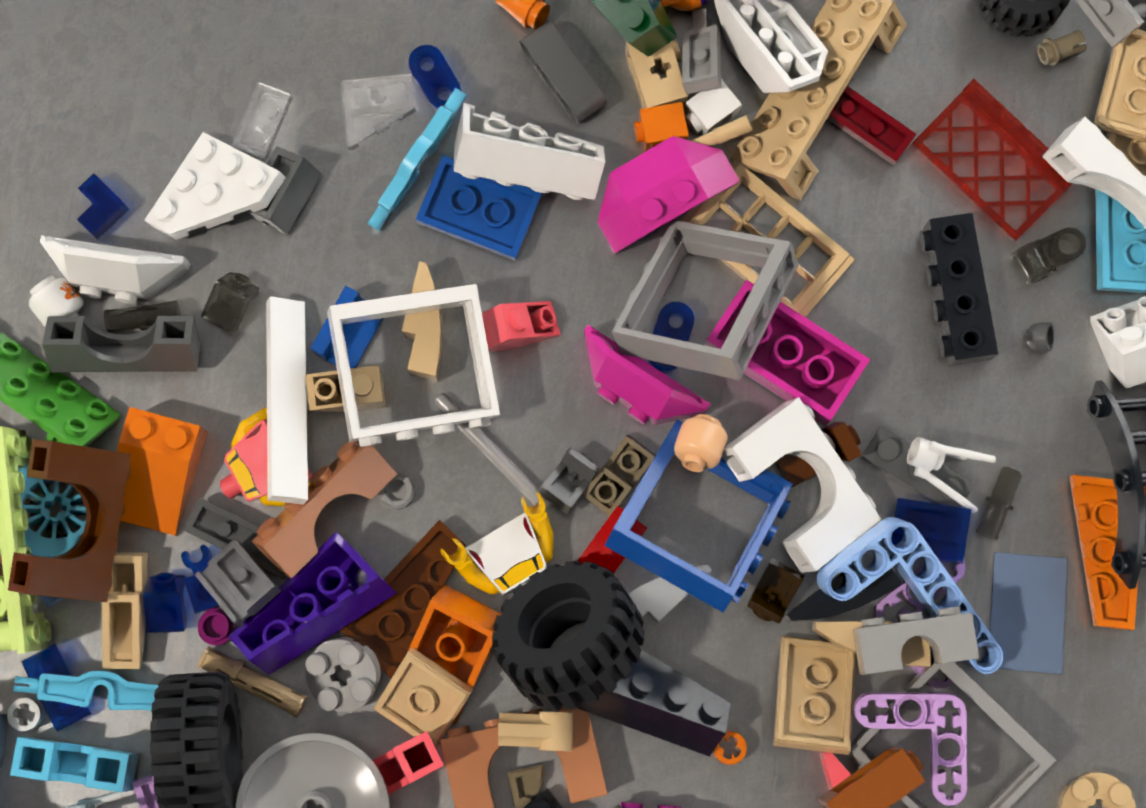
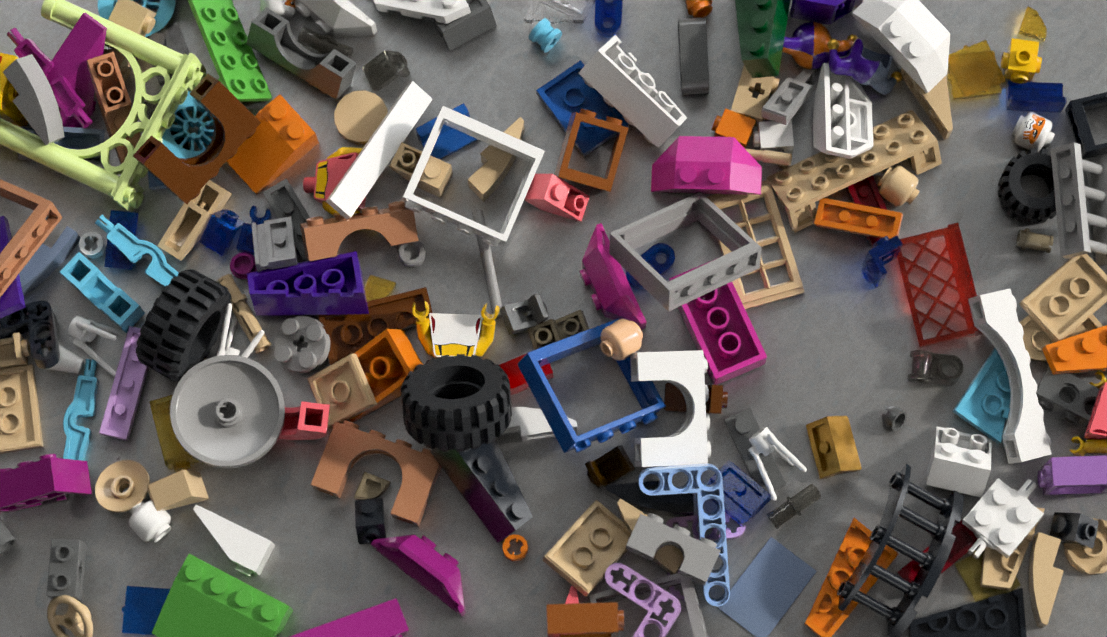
camera: 35 degrees right, 5 degrees down
medium azure piece [367,88,467,231] -> none
tan piece [498,711,573,751] -> none
black brick [920,213,999,366] -> none
none -> white plant [216,303,264,358]
none -> tan tile [334,90,388,145]
none -> clear yellow tile [365,275,397,301]
none -> medium azure wheel [528,18,562,53]
none -> dark orange window [554,109,629,192]
none -> pearl gold panel [806,416,861,479]
none -> orange plate [814,198,903,242]
none -> clear blue bracket [861,235,903,288]
none -> tan head [877,166,920,207]

